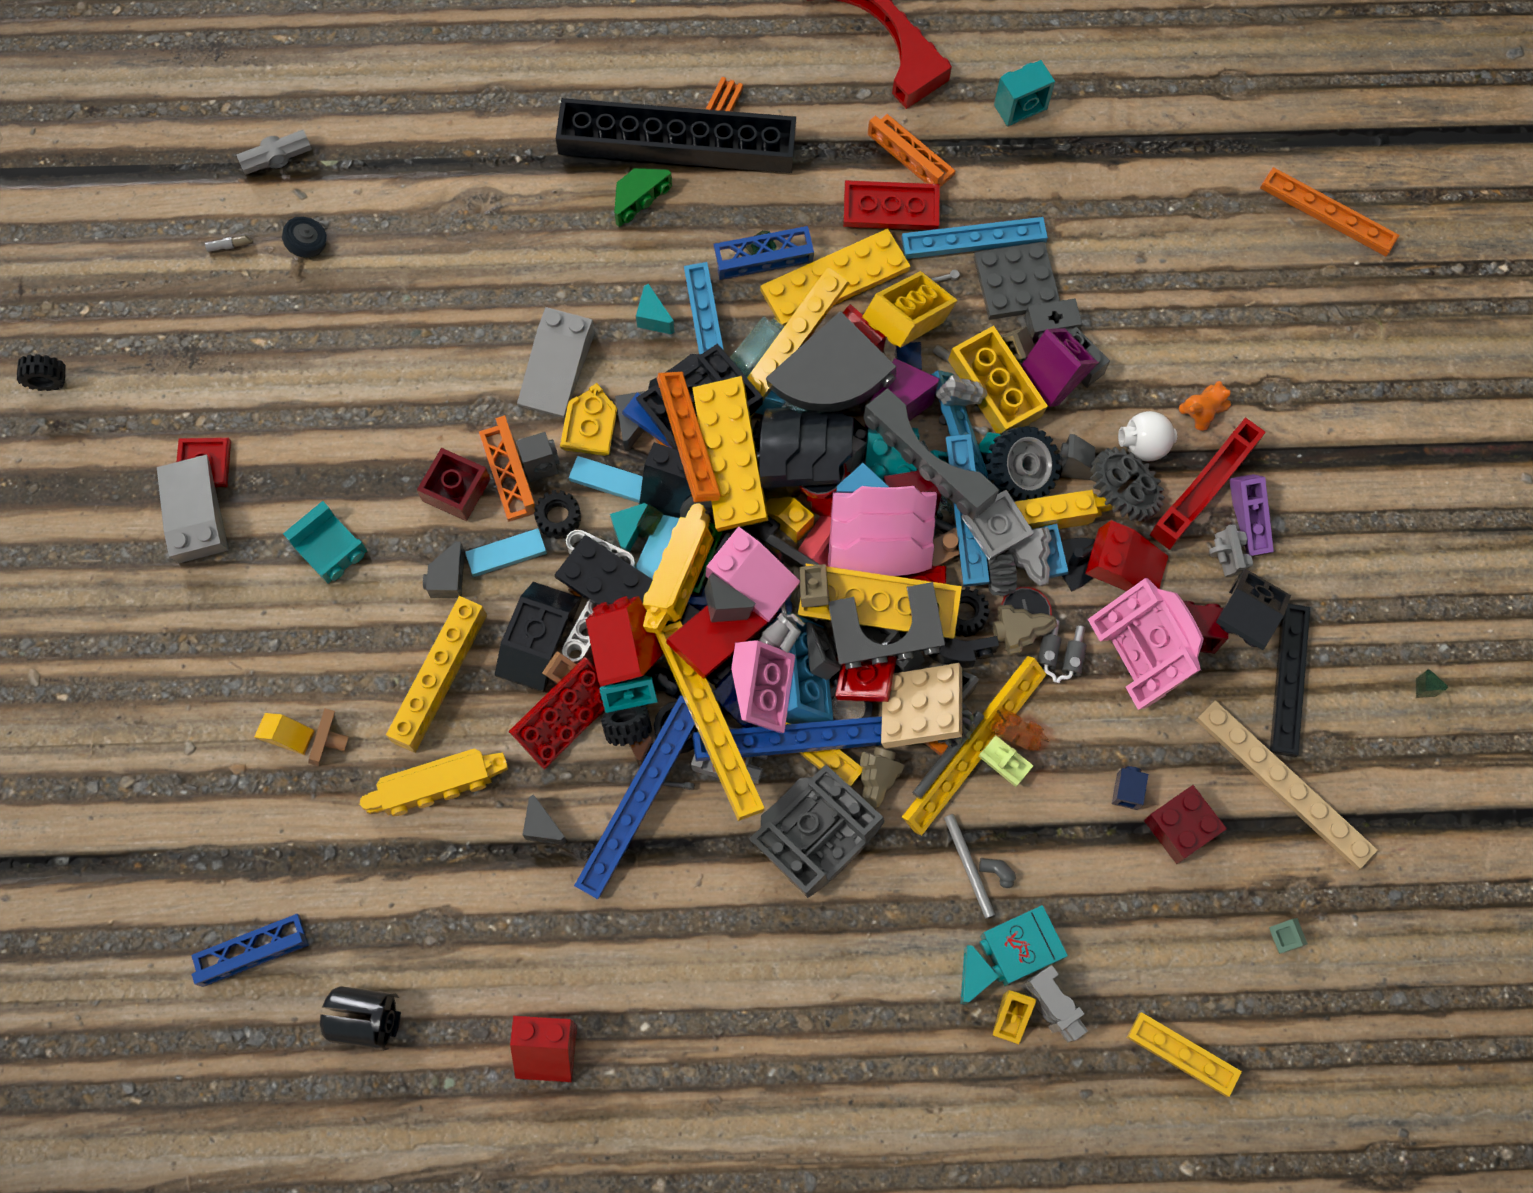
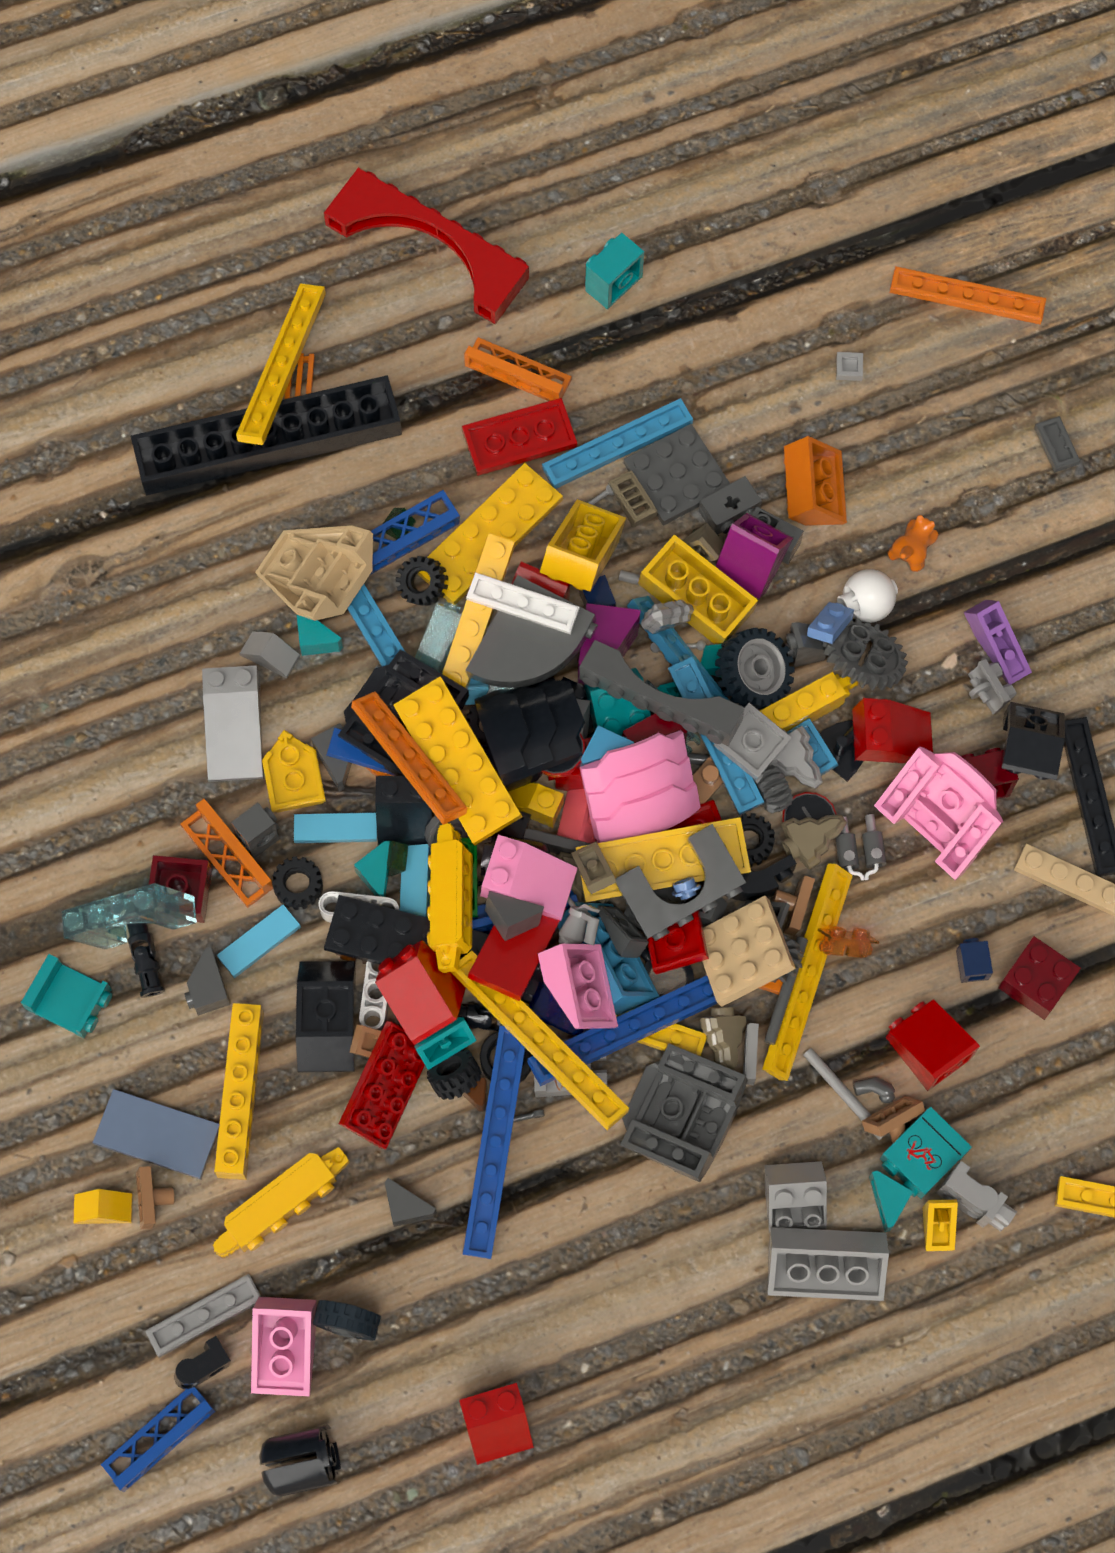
camera: 20 degrees left, 0 degrees up
green slope [614,168,672,227] -> none
yellowish green hips [978,735,1033,787] -> none
red arch [1150,417,1266,550] -> none
none -> clear light blue arch [62,883,197,950]
none -> sand blue tile [93,1089,219,1180]
none -> black piece [122,910,165,998]
none -> light grey tile [145,1274,261,1358]
none -> black leg [174,1336,231,1389]
none -> yellow plate [236,283,326,445]
none -> light grey slope [239,631,300,678]
none -> bright pink slope [251,1297,317,1396]
none -> tan wedge [255,525,373,621]
none -> black wheel [313,1300,381,1341]
none -> black tyre [396,556,448,606]
none -> white tile [466,572,580,635]
none -> dark tan slope [608,470,658,528]
none -> medium blue plate [672,877,701,900]
none -> light grey tile [743,1023,759,1085]
none -> light grey slope [765,1161,827,1233]
none -> light grey slope [767,1227,889,1301]
none -> medium nougat tile [772,875,815,936]
none -> orange slope [784,436,847,526]
none -> medium blue plate [807,602,854,644]
none -> light grey plate [836,352,863,381]
none -> medium nougat tile [862,1096,925,1143]
none -> red slope [886,999,980,1092]
none -> dark grey plate [1034,416,1080,473]

